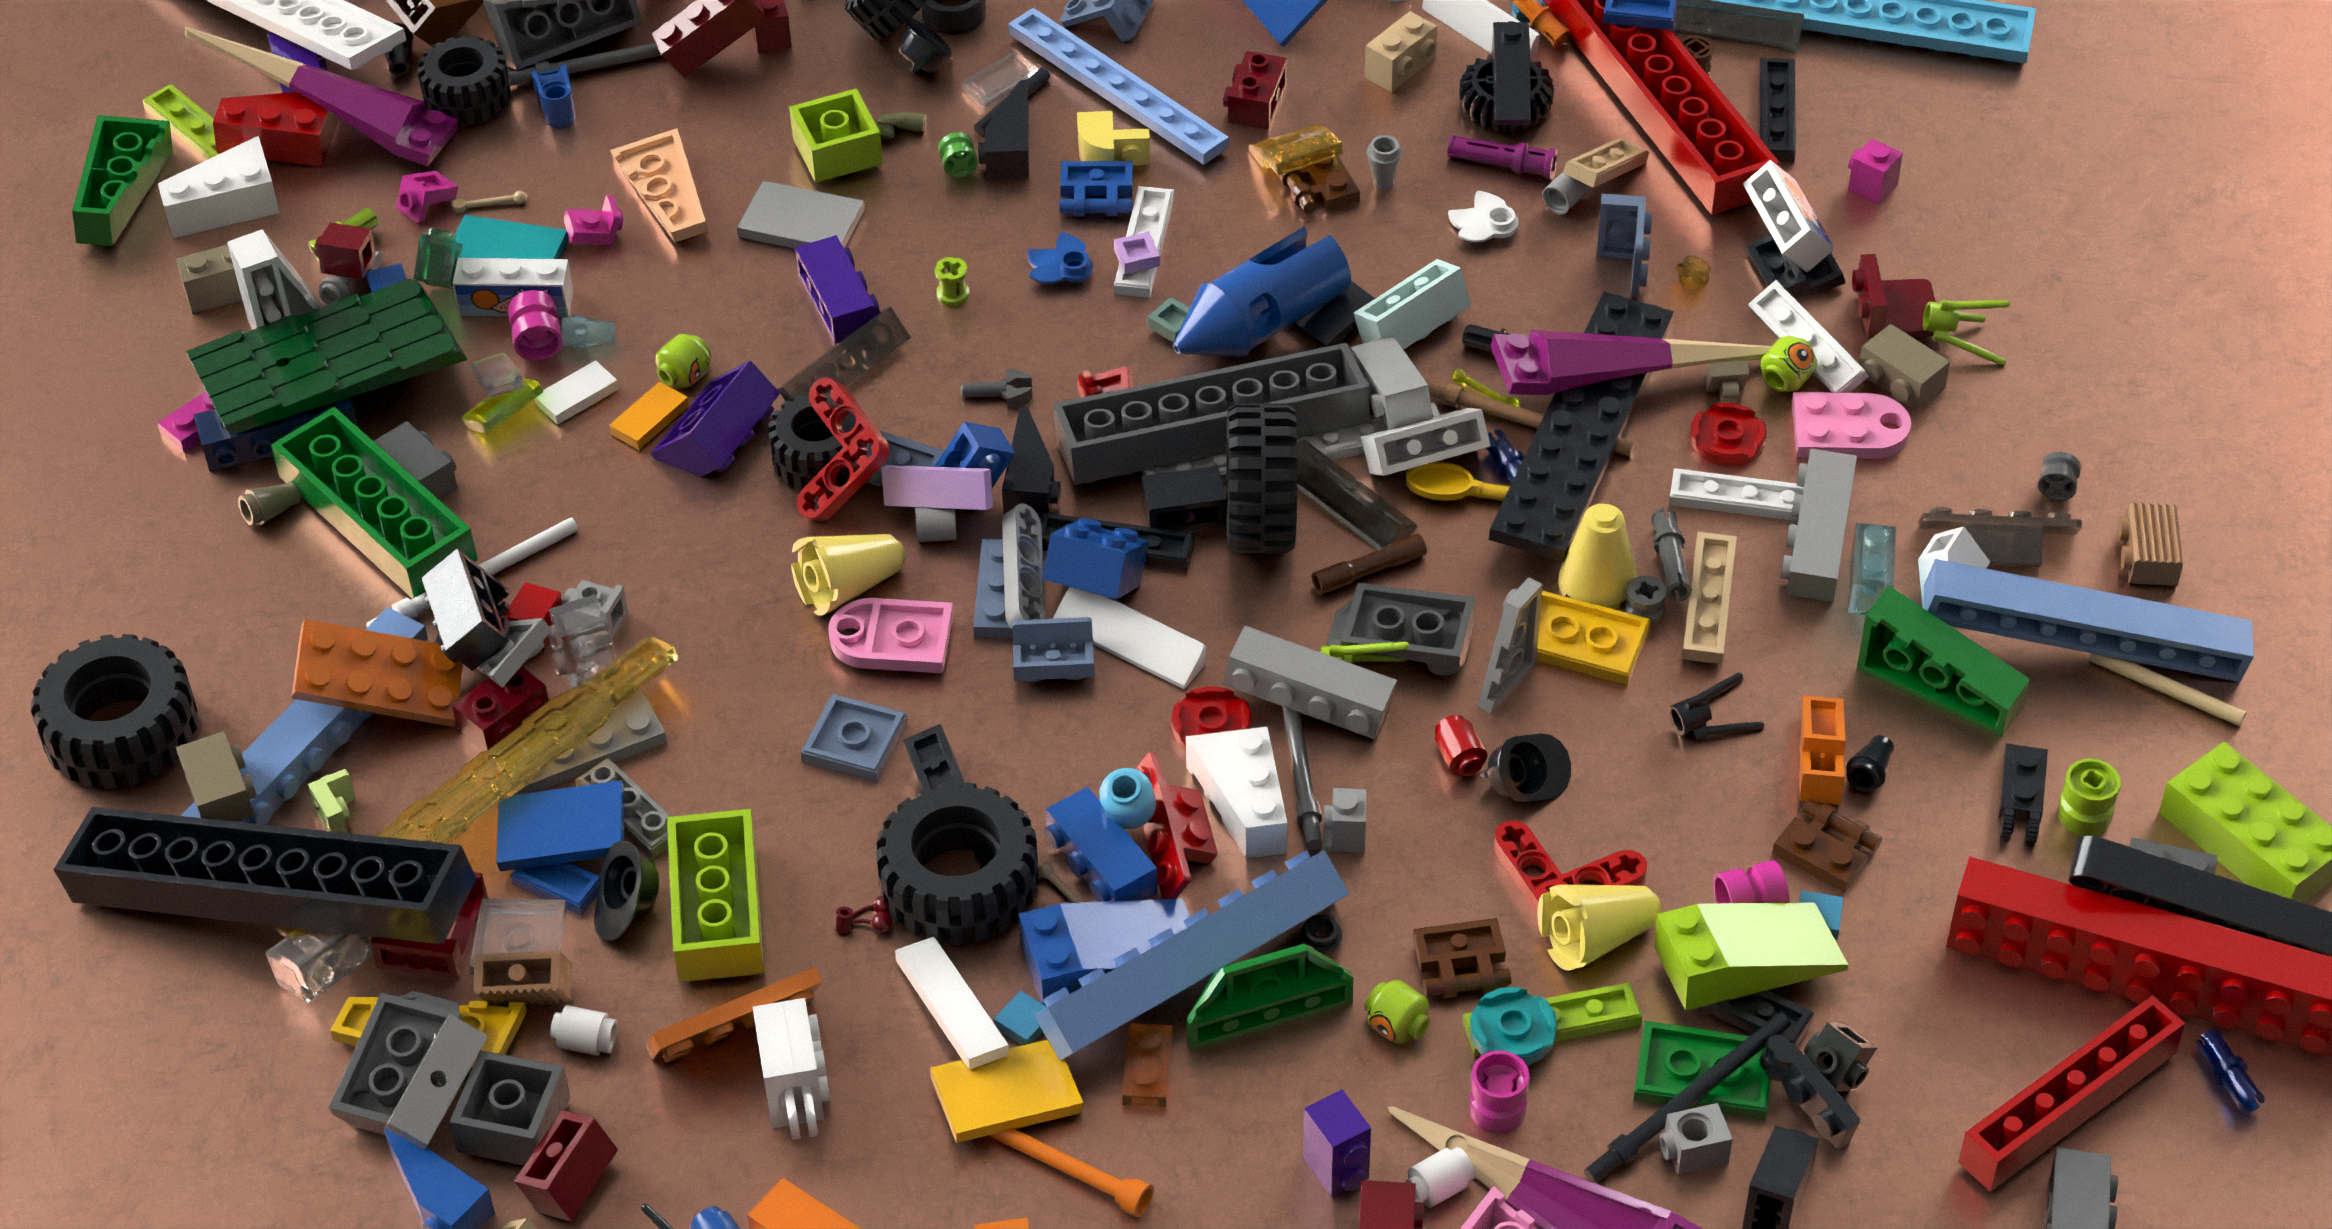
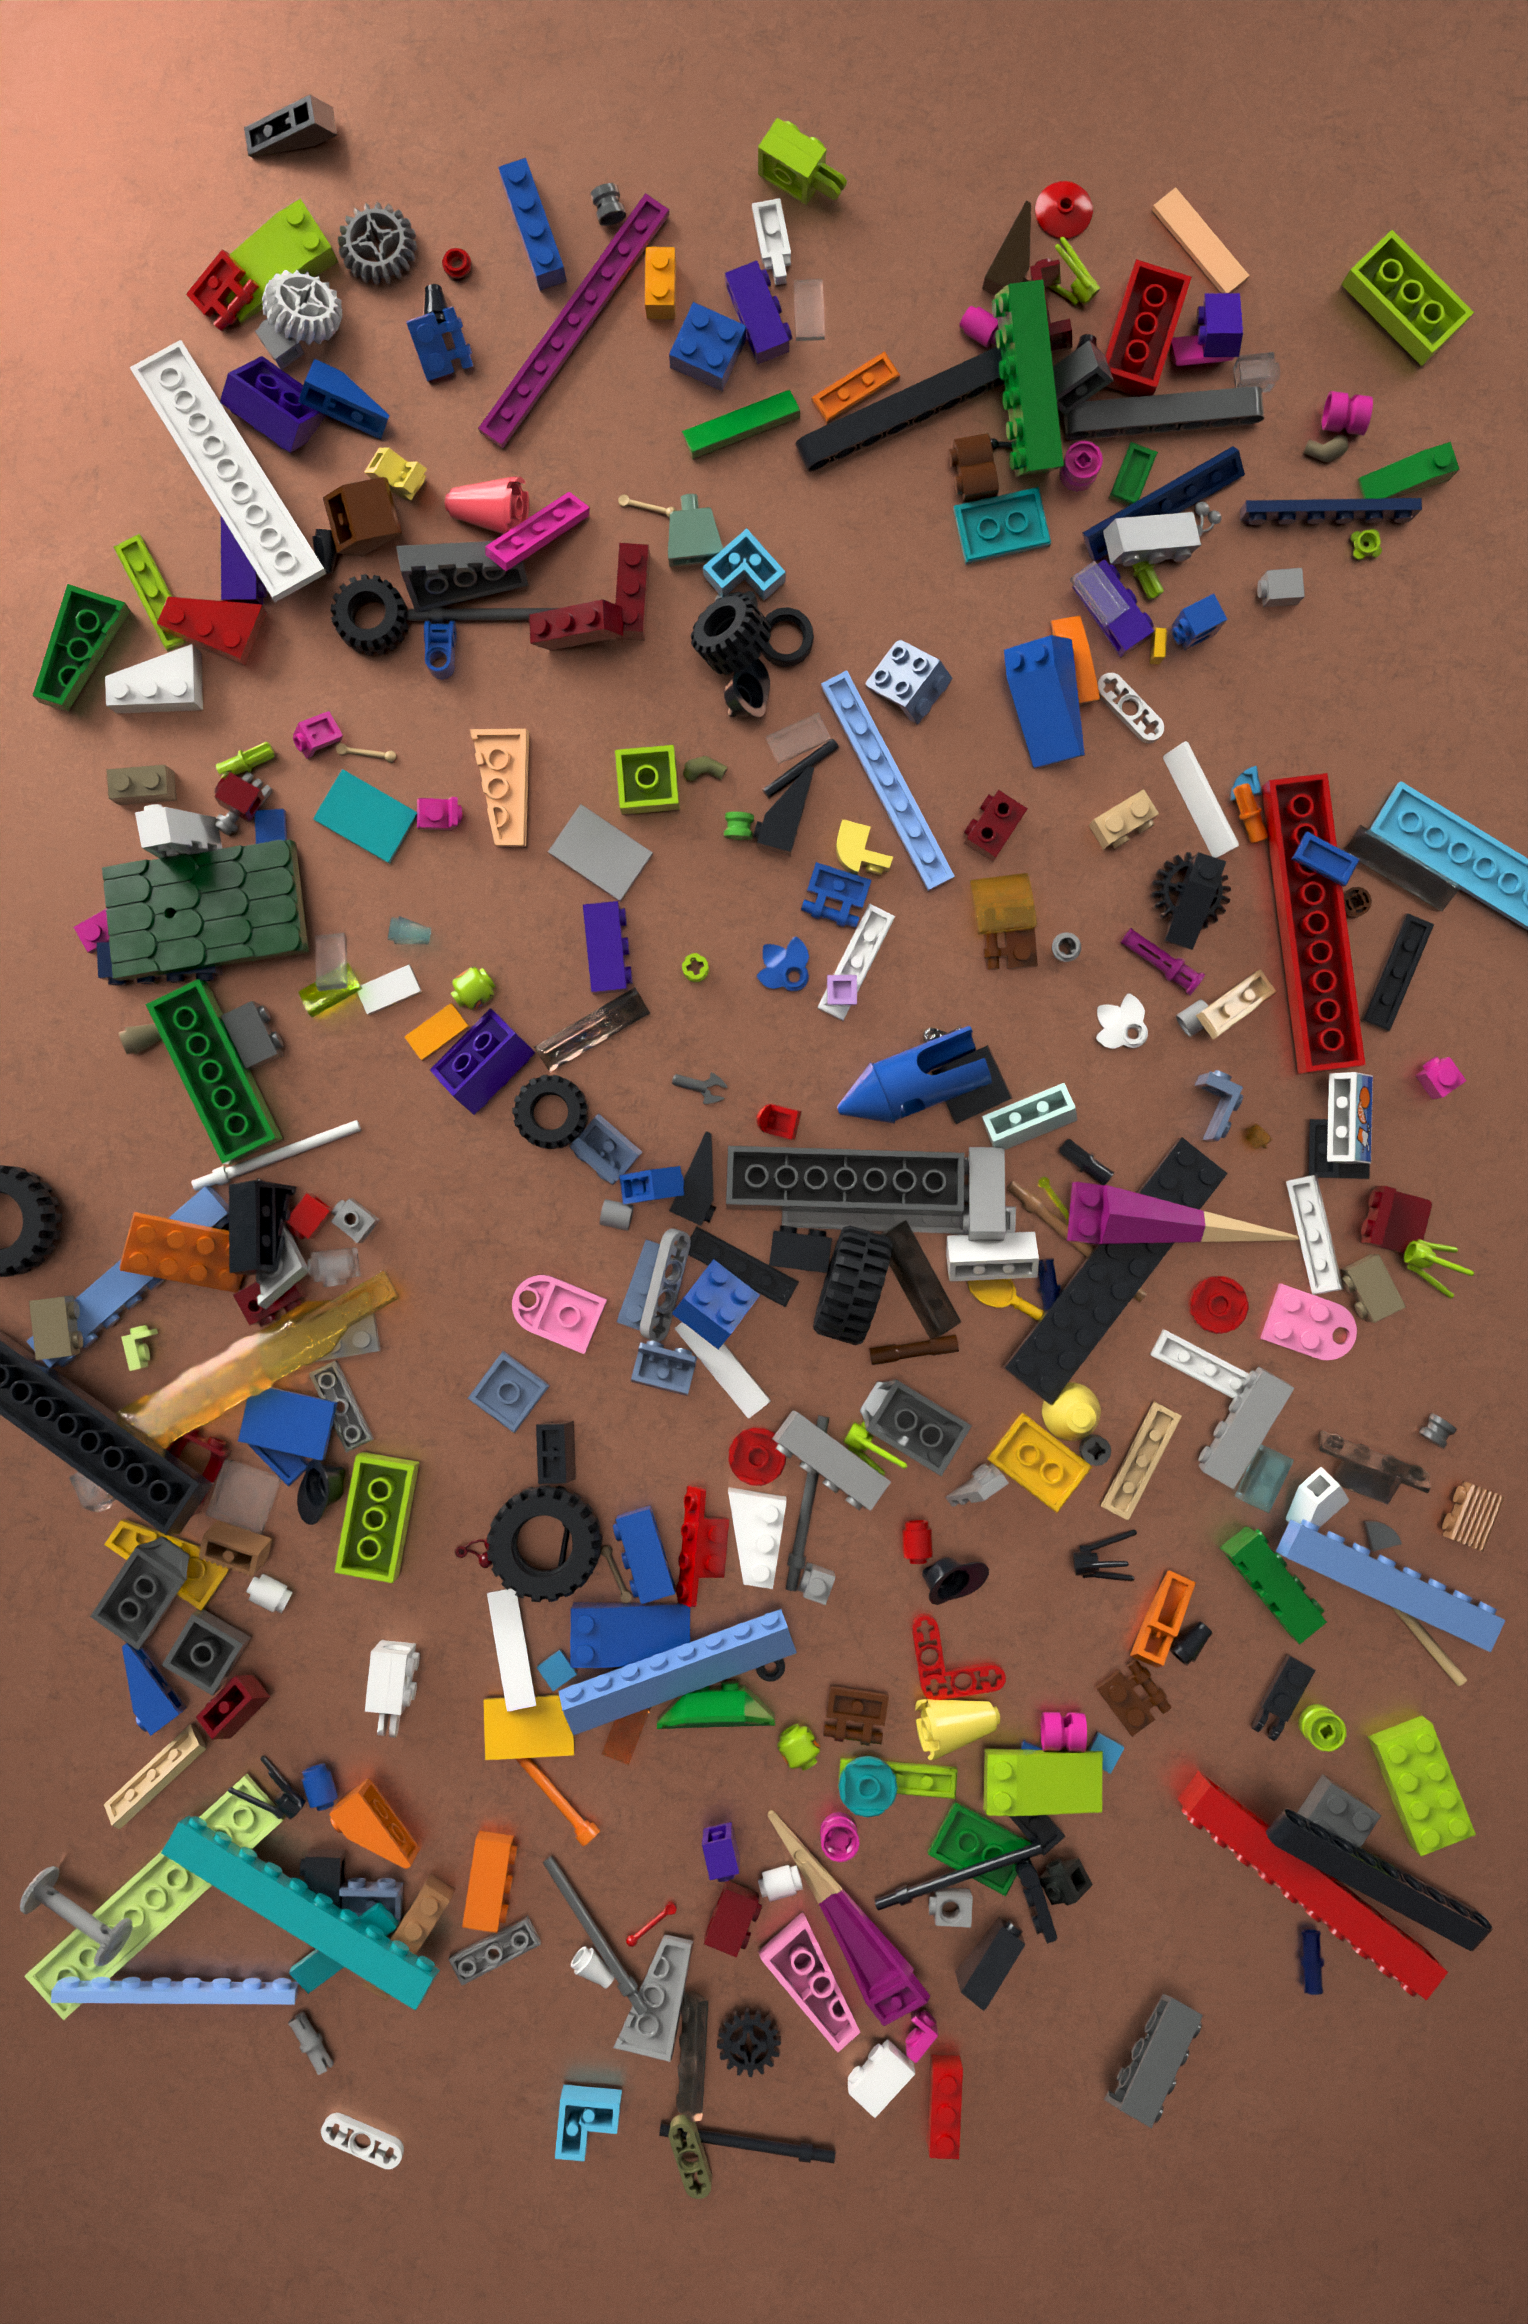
camera: 15 degrees right, 40 degrees up
magenta plate [185,27,459,166] -> none
light grey tile [385,1014,488,1150] -> none
clear green brick [413,228,463,289] -> none
white brick [452,258,574,317] -> none
dark pink wheel [508,290,562,361] -> none
orange plate [646,966,823,1063] -> none
light yellow cone [791,534,905,615] -> none
red beam [797,377,889,522] -> none
lavender tile [881,465,993,510] -> none
medium azure head [1099,768,1156,829] -> none
sand green plate [1147,297,1190,343] -> none
dark grey pin [1651,508,1692,601] -> none
dark tan tile [1704,360,1749,403] -> none
lime head [1760,336,1817,392] -> none
red brick [1958,995,2185,1192] -> none

